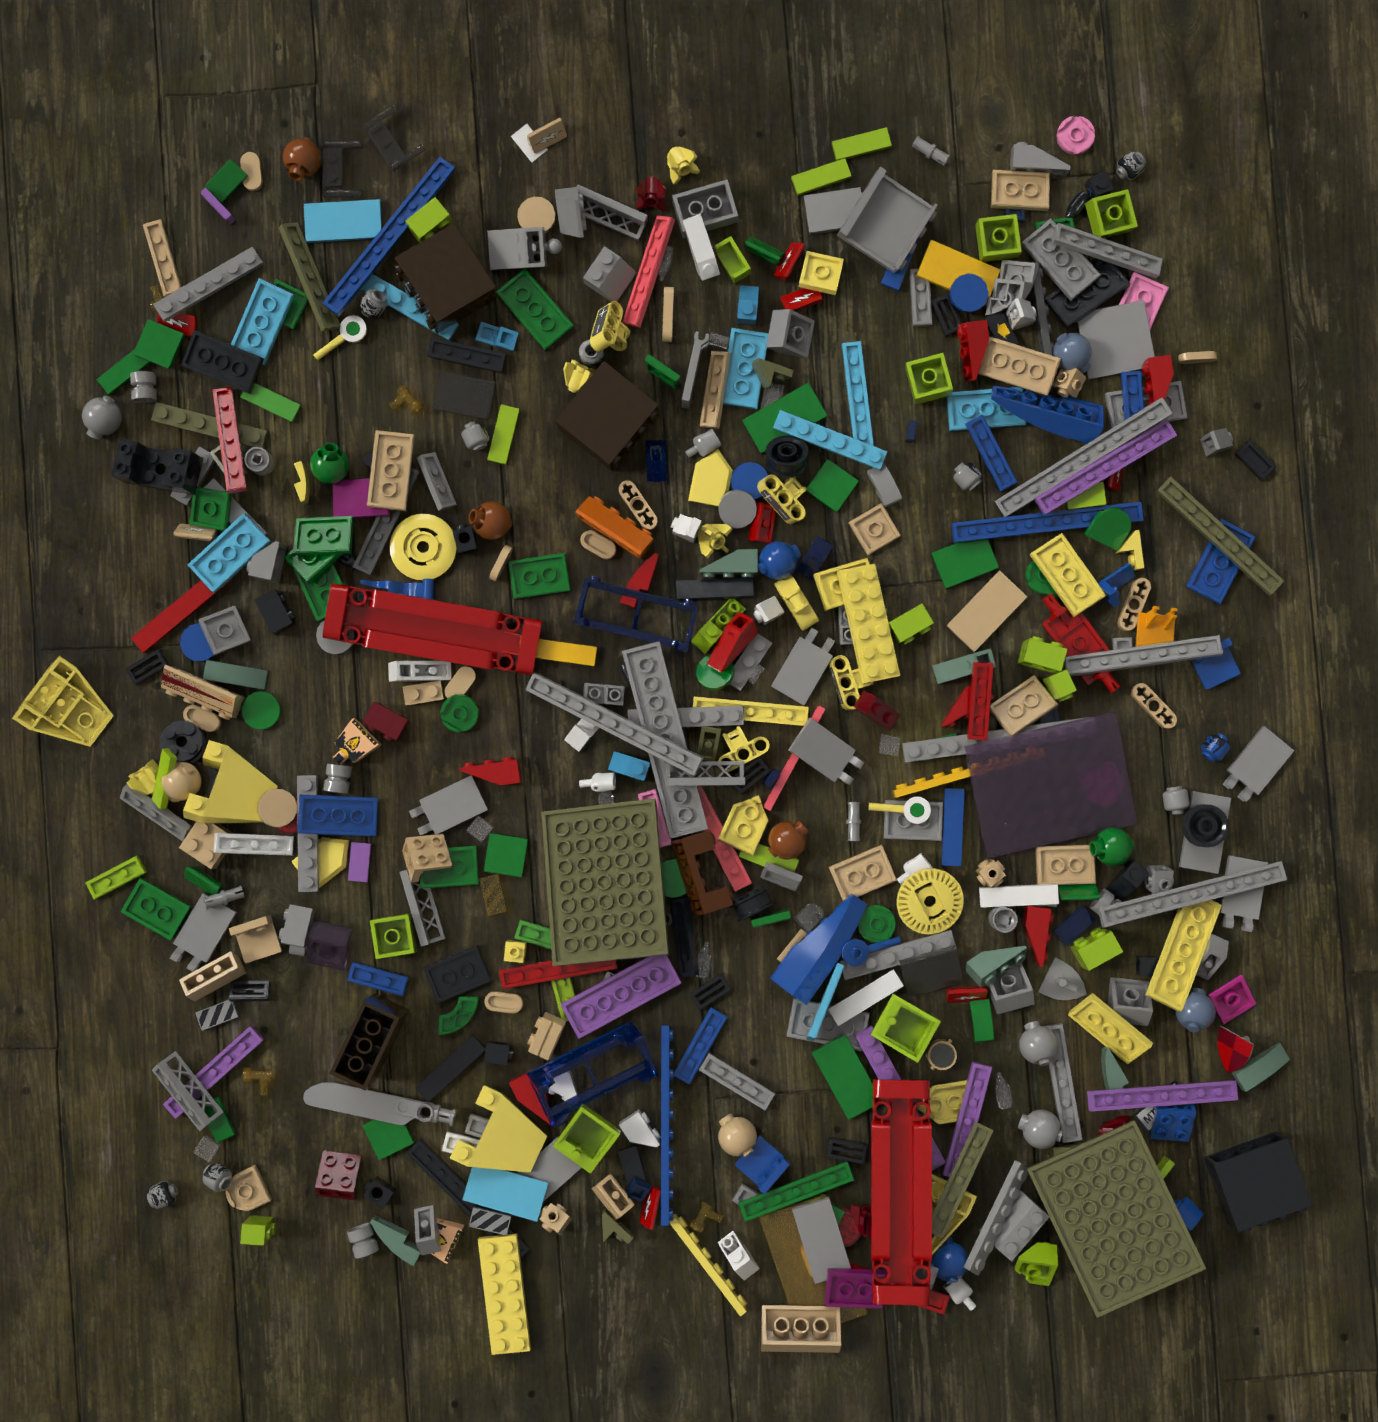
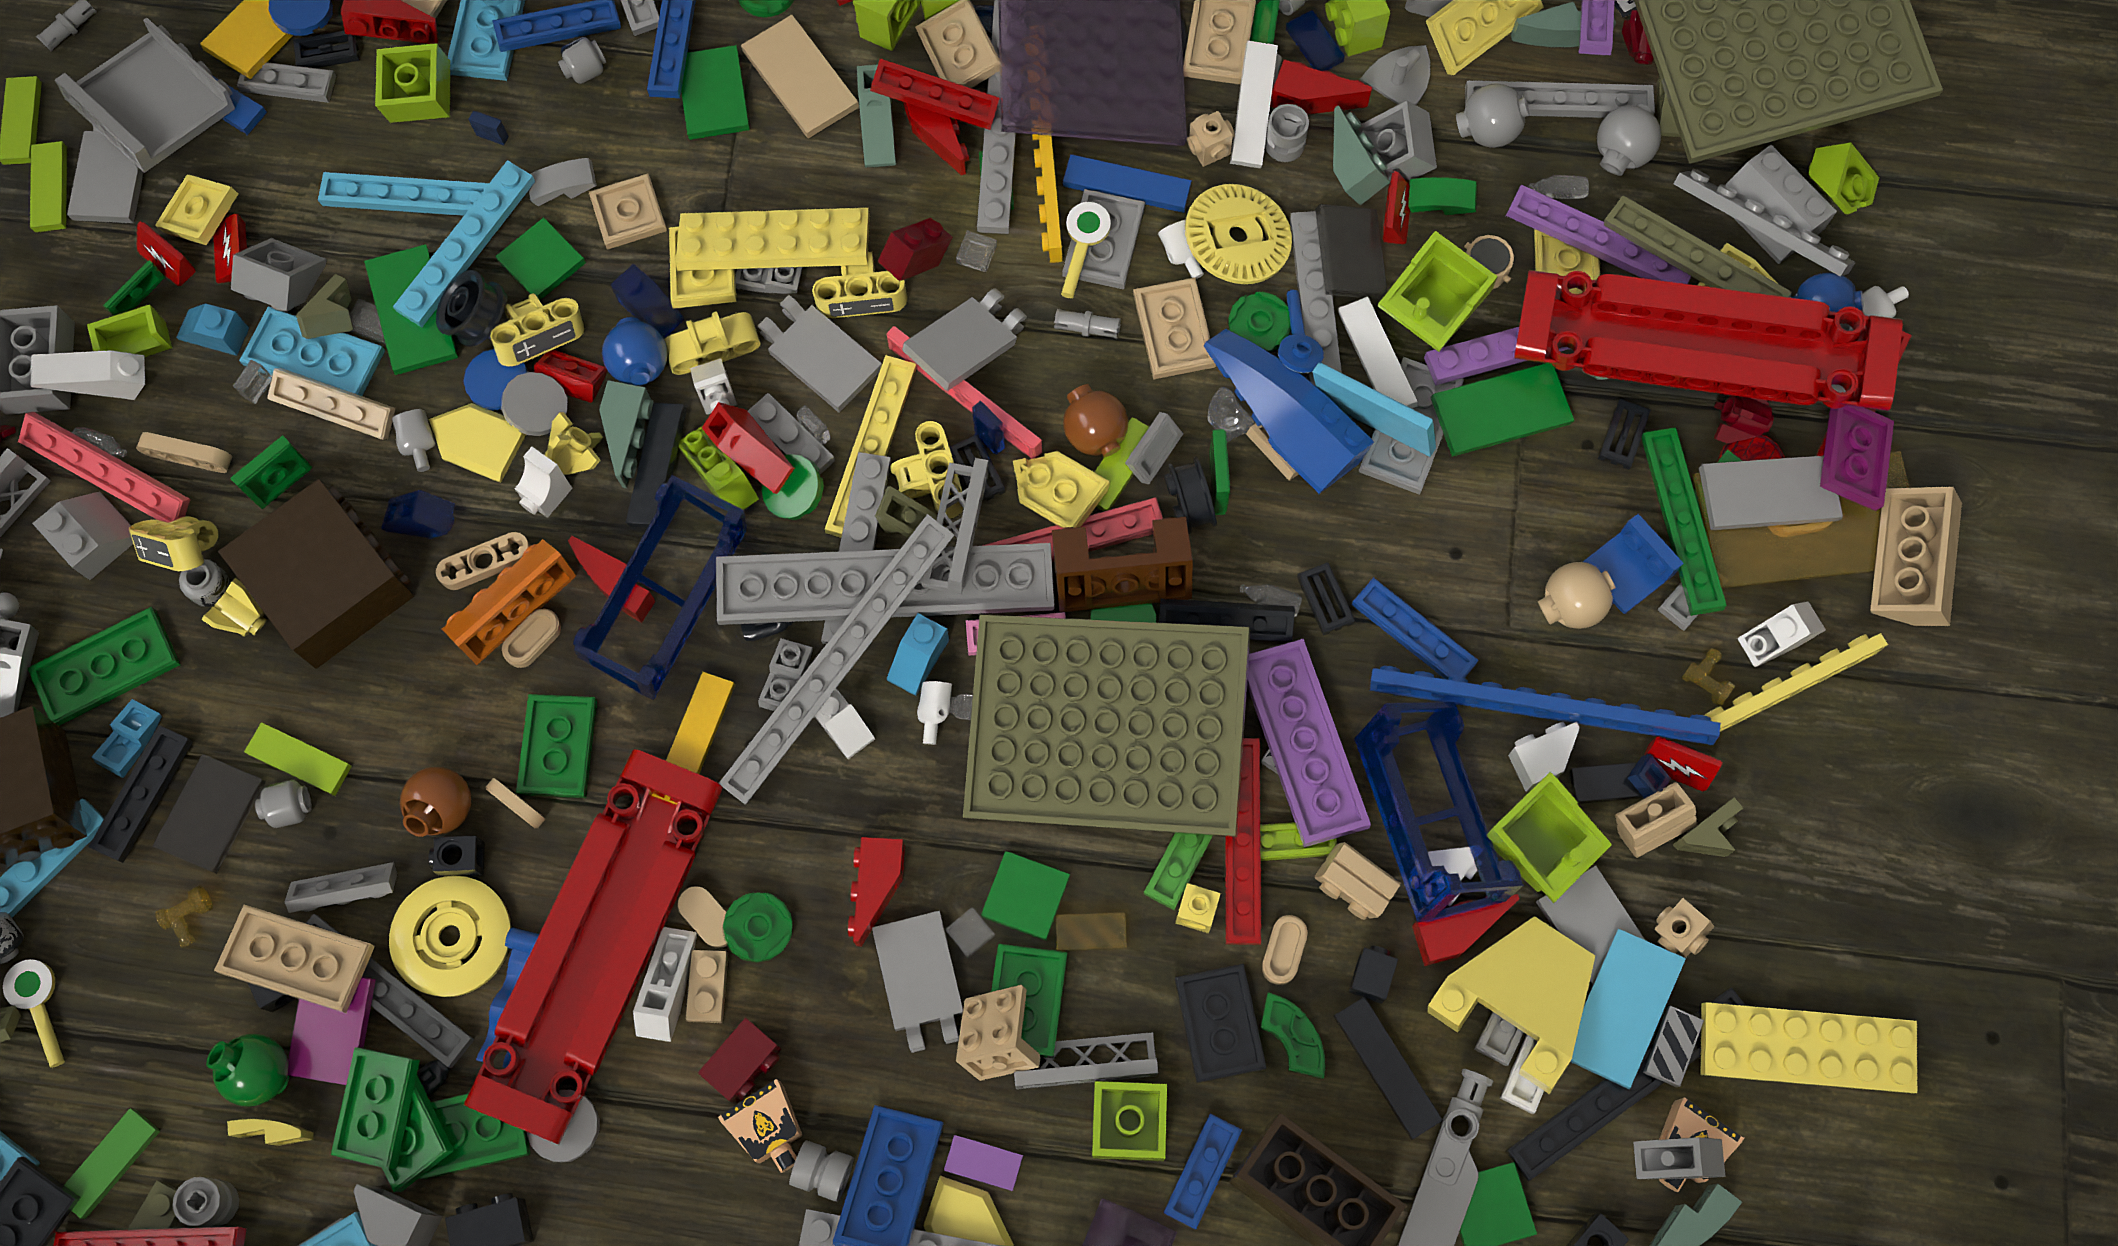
camera: 75 degrees left, 15 degrees down
light grey tile [682,331,709,409] -> none
light grey plate [699,1053,775,1110] -> none
lime brick [889,604,934,644] -> none

